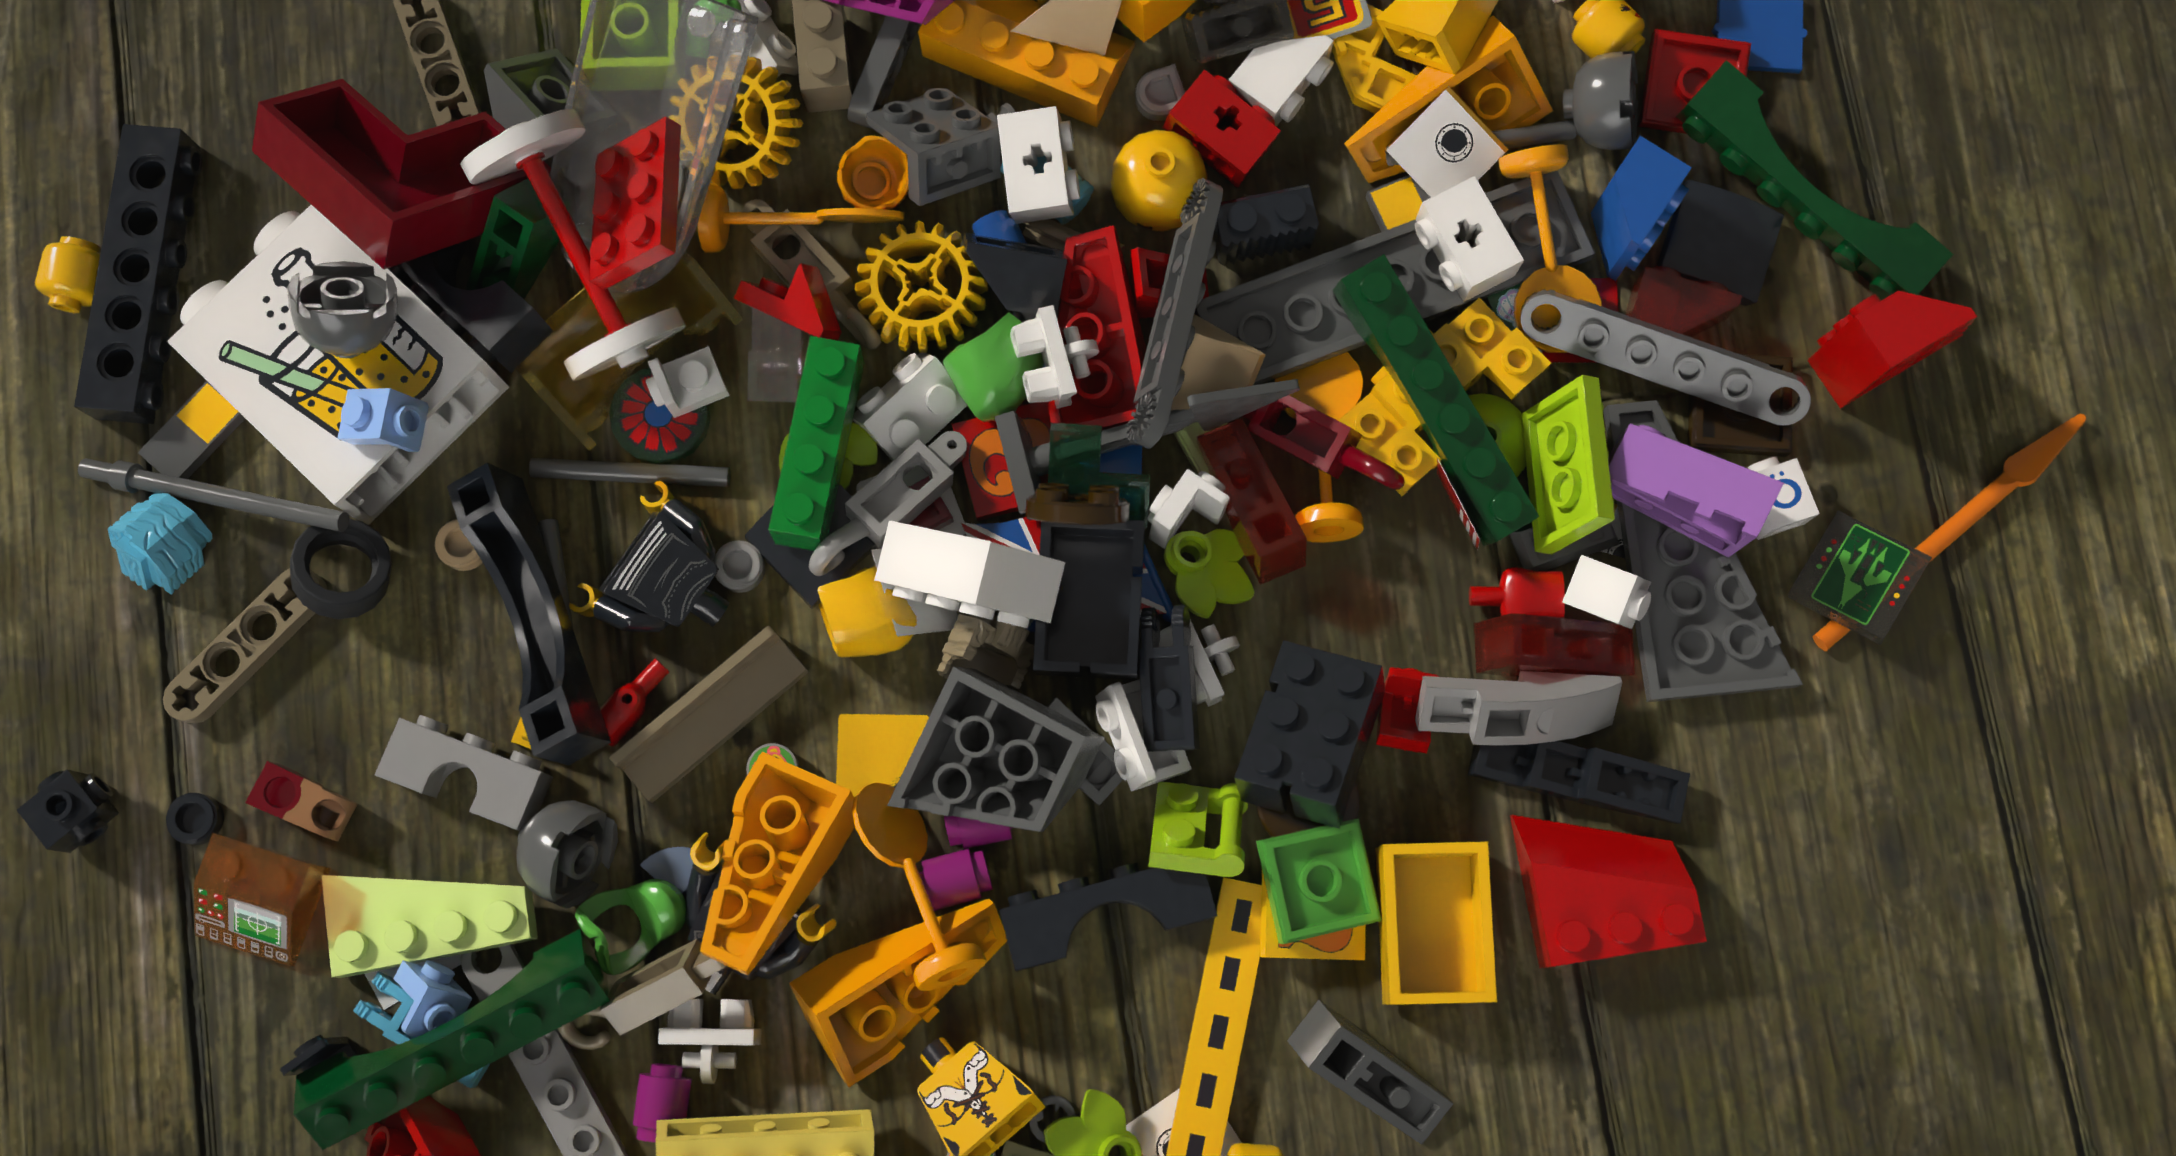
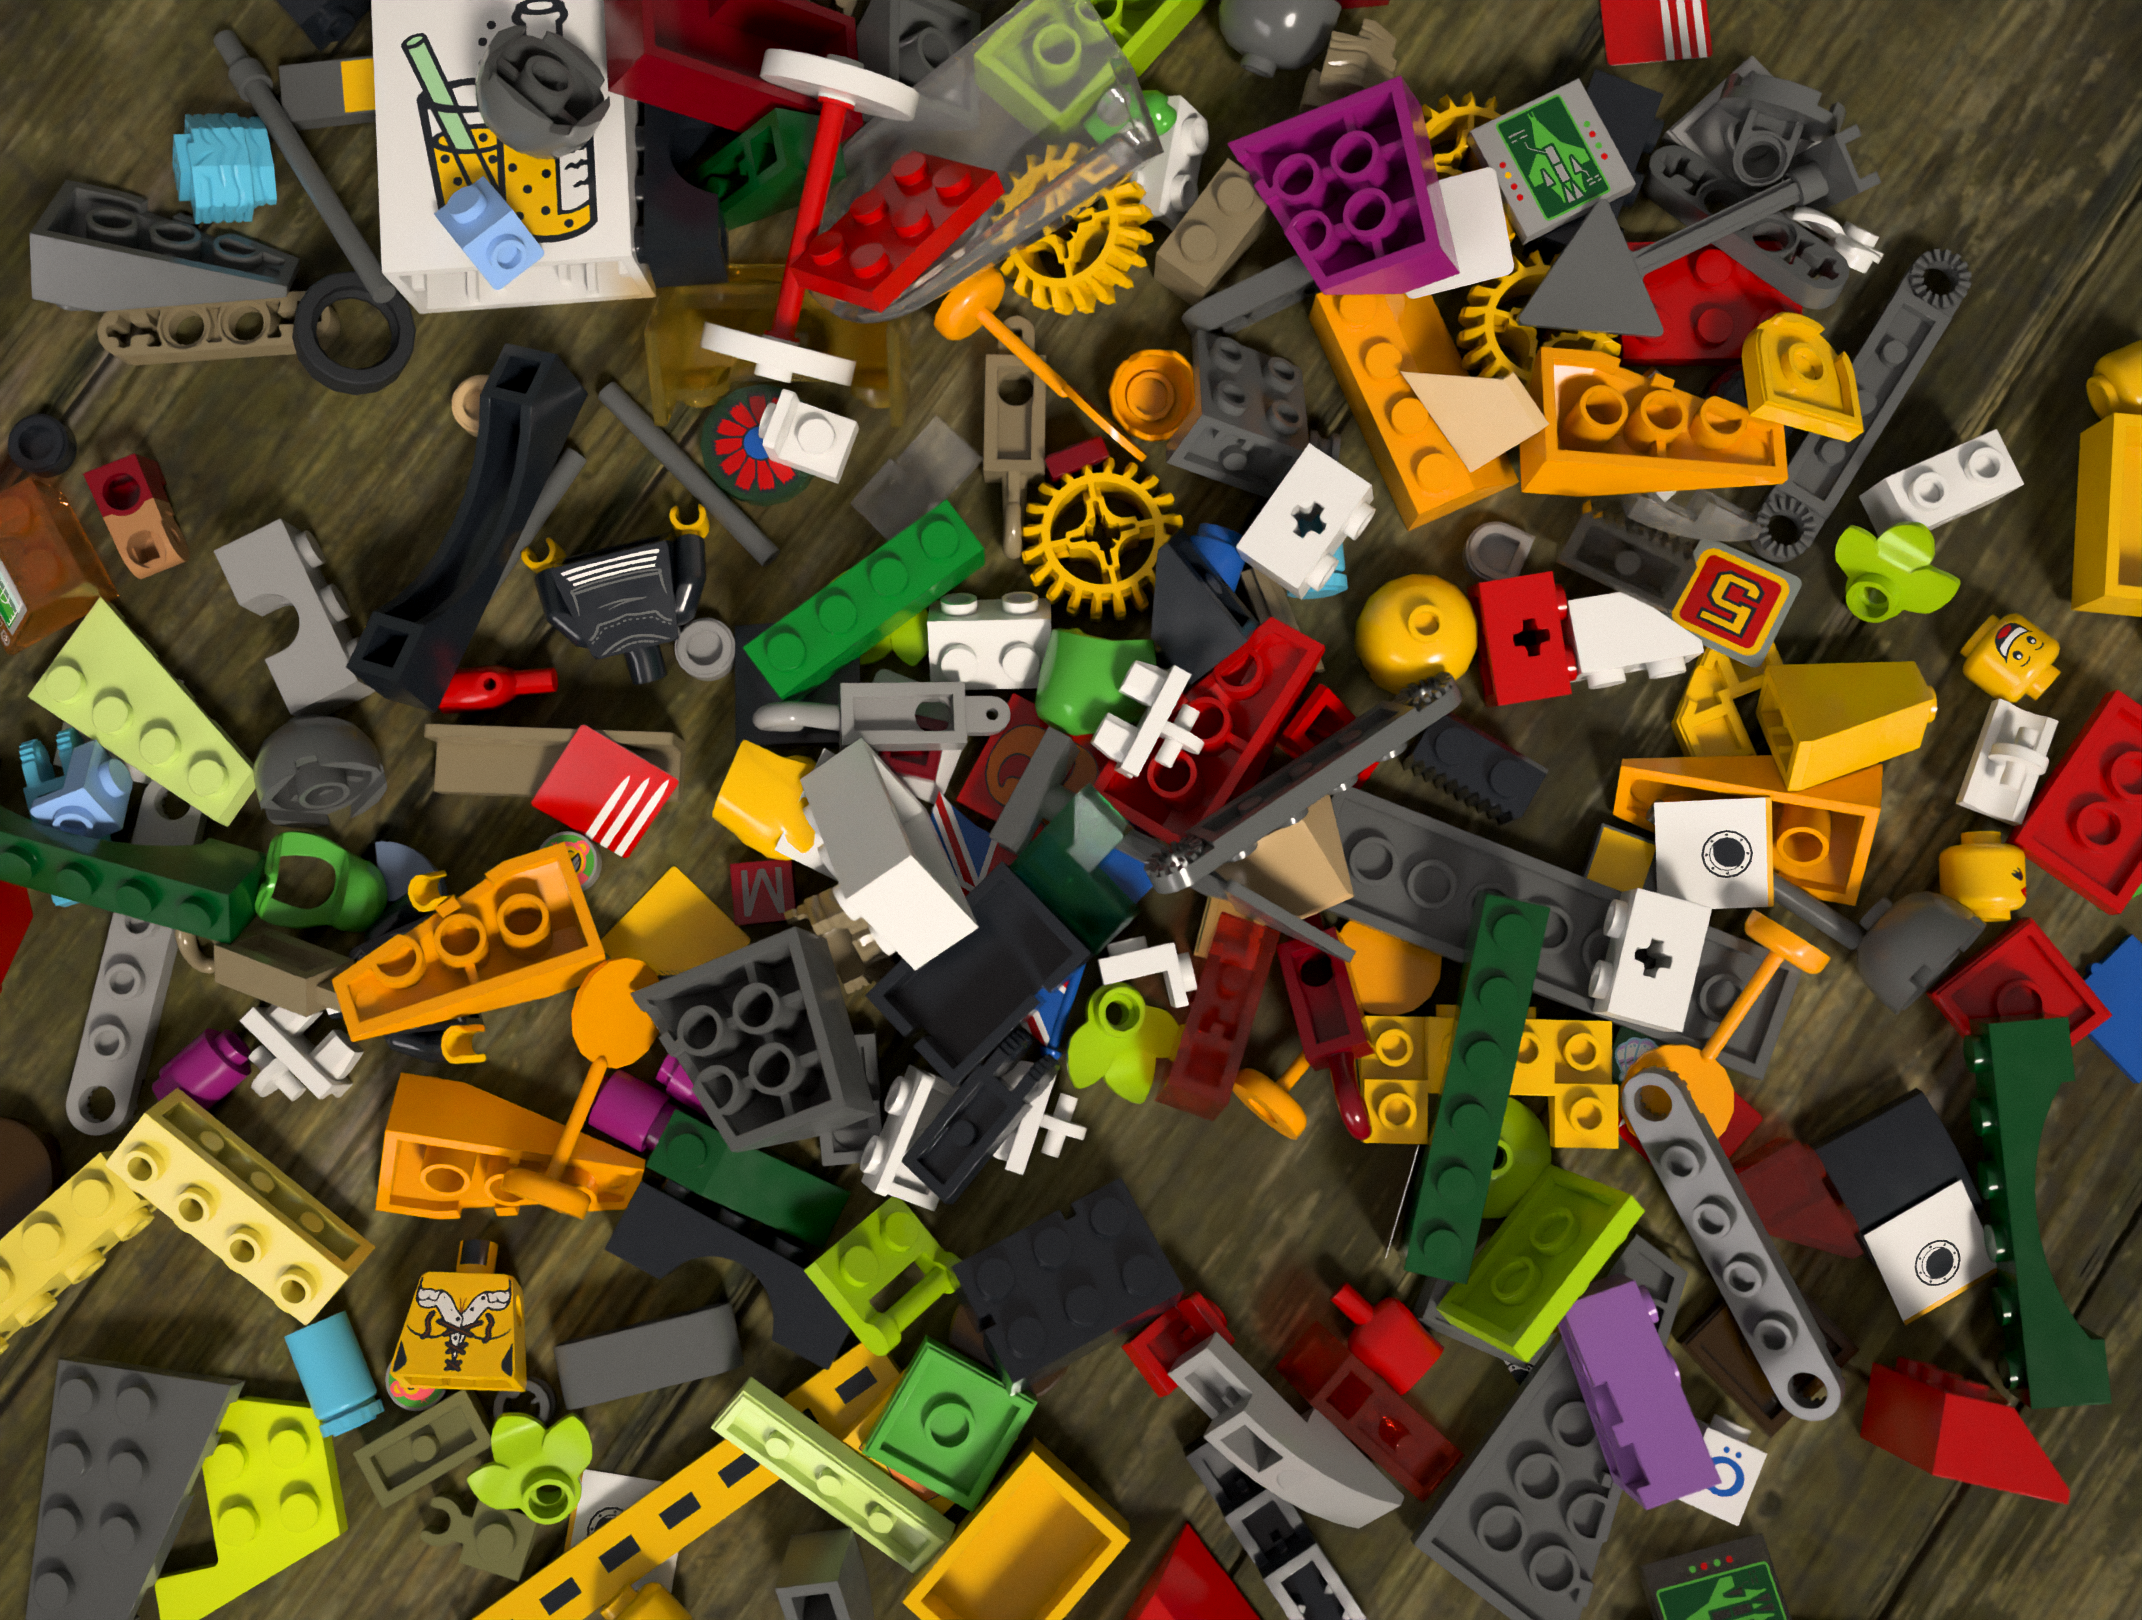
camera: 45 degrees right, 5 degrees up
red slope [734,263,841,341] -> none
dark brown tile [1026,483,1130,525] -> none
white brick [1562,555,1651,629] -> none
blue slope [1591,136,1692,281] -> none
none -> dark grey wedge [30,180,300,312]
none -> sticker [531,725,679,858]
none -> dark grey beam [553,1301,745,1410]
none -> dark green slope [646,1107,852,1249]
none -> yellowish green tile [711,1377,955,1575]
none -> dark red tile [730,860,798,926]
none -> dark red tile [1045,435,1110,490]
none -> white sticker [1864,1179,1997,1326]

